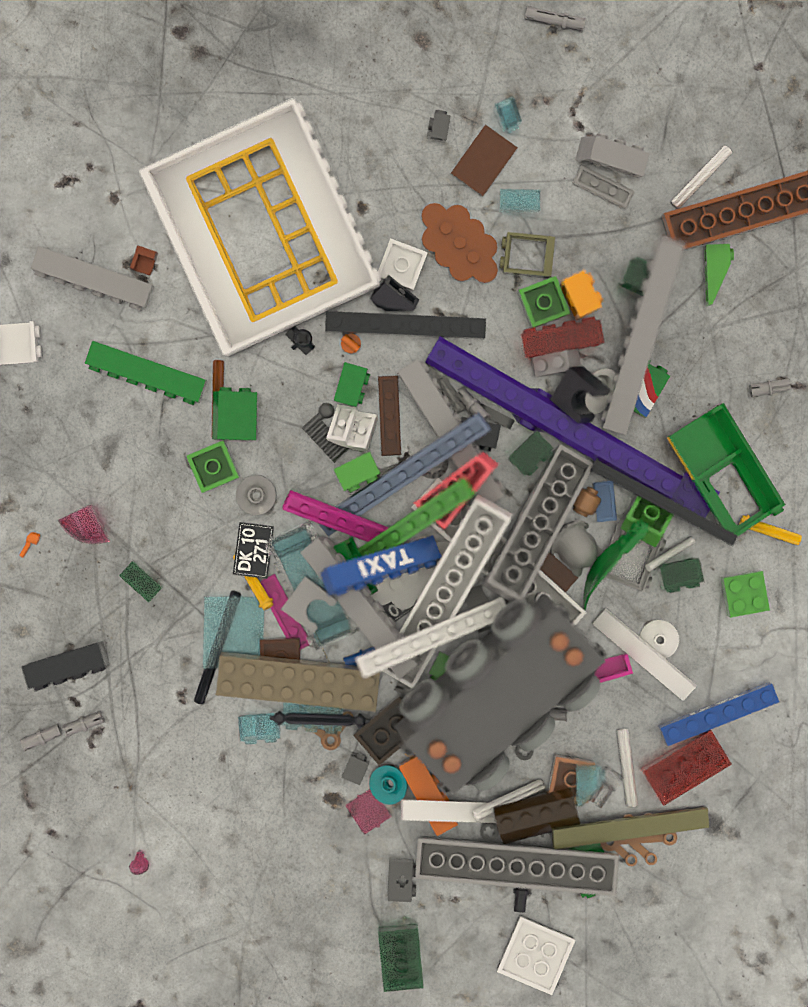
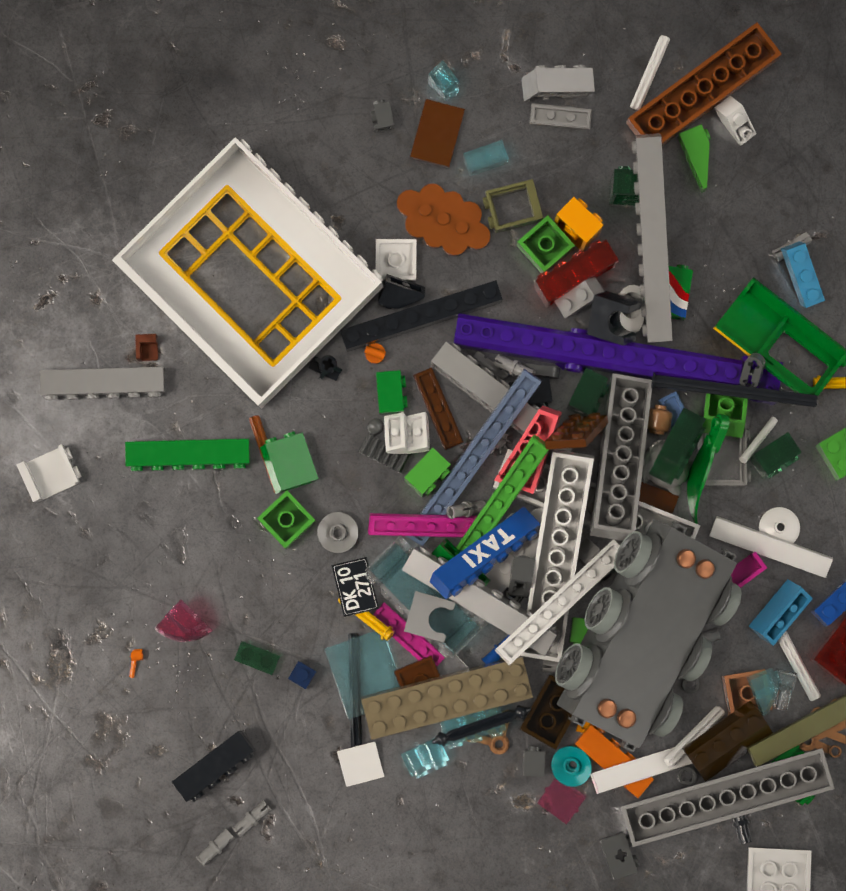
camera: 25 degrees left, 5 degrees down
none -> dark blue brick [288,661,317,689]
none -> white sticker [337,742,384,787]
none -> light grey pin [447,500,486,519]
none -> dark grey brick [508,555,535,598]
none -> reddish brown plate [545,413,609,449]
none -> clear green brick [649,408,706,485]
none -> white slope [714,96,757,146]
none -> dark grey beam [740,353,765,387]
none -> dark azure brick [749,579,813,646]
none -> dark azure brick [781,241,825,308]

